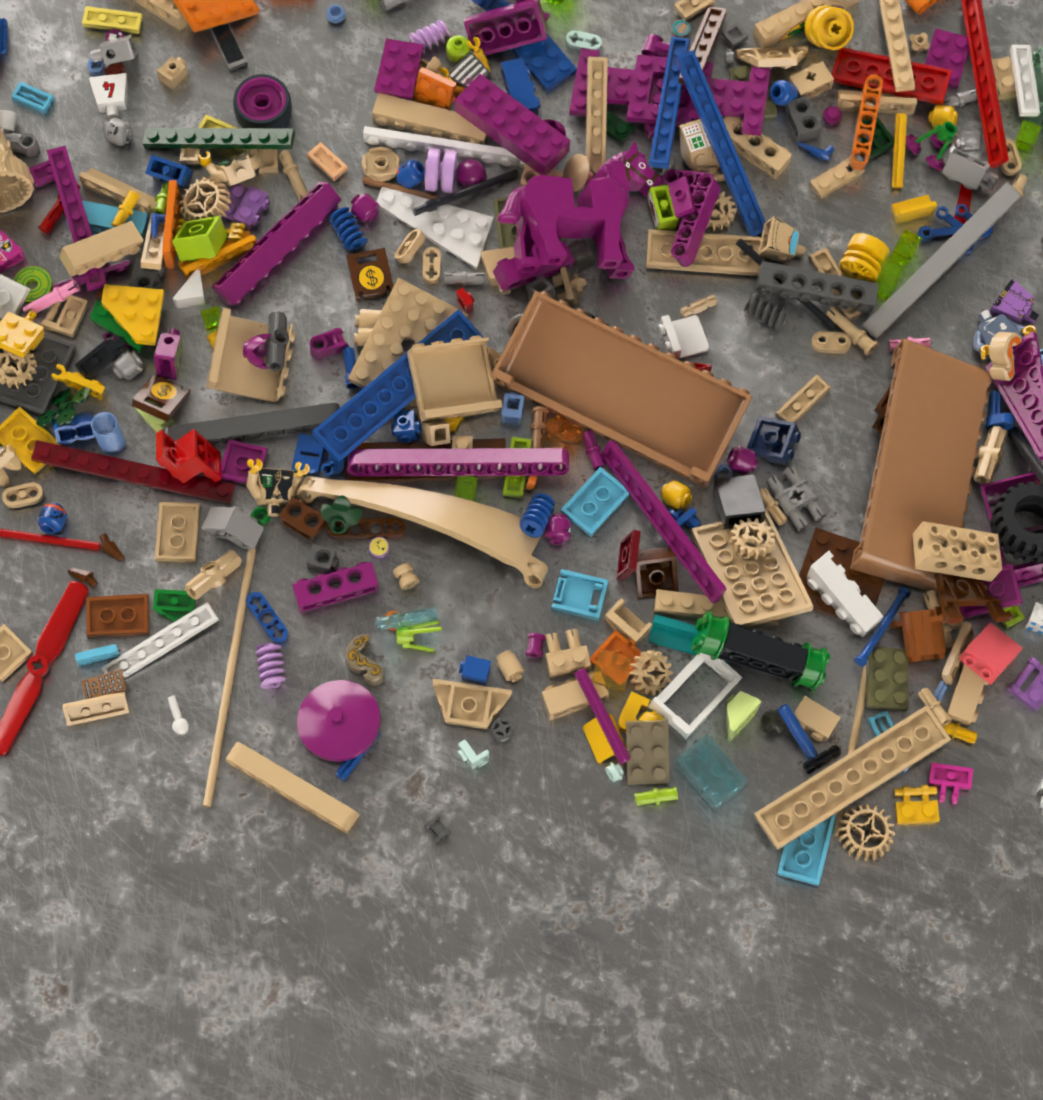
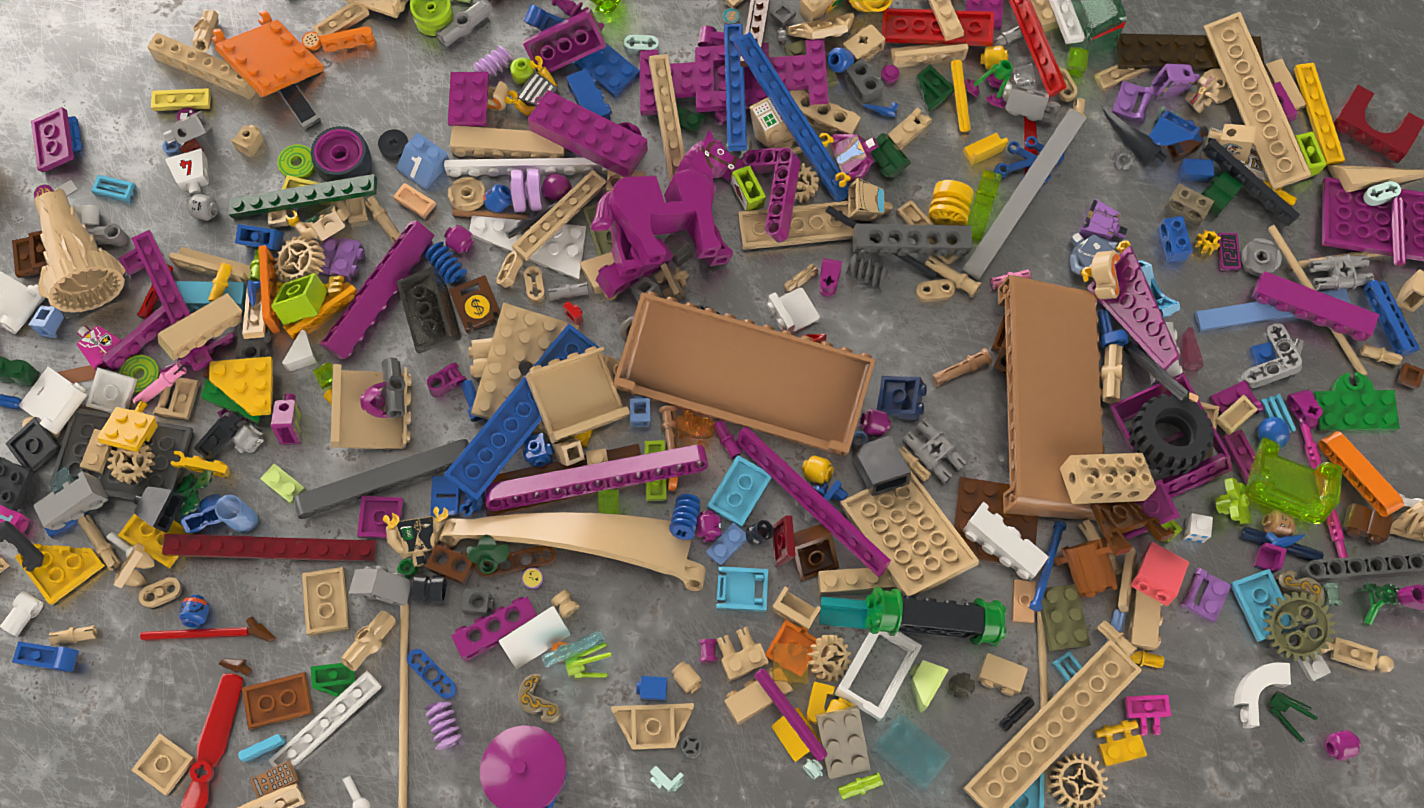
camera: 10 degrees left, 0 degrees up
reddish brown container [132,374,190,422] -> none
red bracket [156,429,222,484] -> none
medium blue plate [326,4,345,23] -> none
orange plate [413,67,457,110] -> none
tan dish [563,154,593,193] -> none
magenta plate [668,176,695,218] -> none
tan gear [730,518,775,560] -> none
tan tile [775,374,831,423] -> none
blue axle [778,704,818,760] -> none
orange beam [850,74,883,170] -> none
none -> magenta plate [101,305,171,372]
none -> black torso [134,486,186,533]
none -> lime tile [277,144,315,179]
none -> black piece [378,129,409,160]
none -> medium blue slope [396,132,449,190]
none -> clear smoke windscreen [396,267,462,354]
none -> black wheel [412,574,447,603]
none -> white sticker [499,606,570,669]
none -> tan plate [512,170,607,261]
none -> medium blue plate [706,522,747,567]
none -> black wheel [745,520,774,545]
none -> torso [819,133,879,187]
none -> magenta piece [819,258,842,297]
none -> dark green brick [871,133,911,178]
none -> medium nougat pin [932,348,992,386]
none -> light nougat plate [1012,579,1036,624]

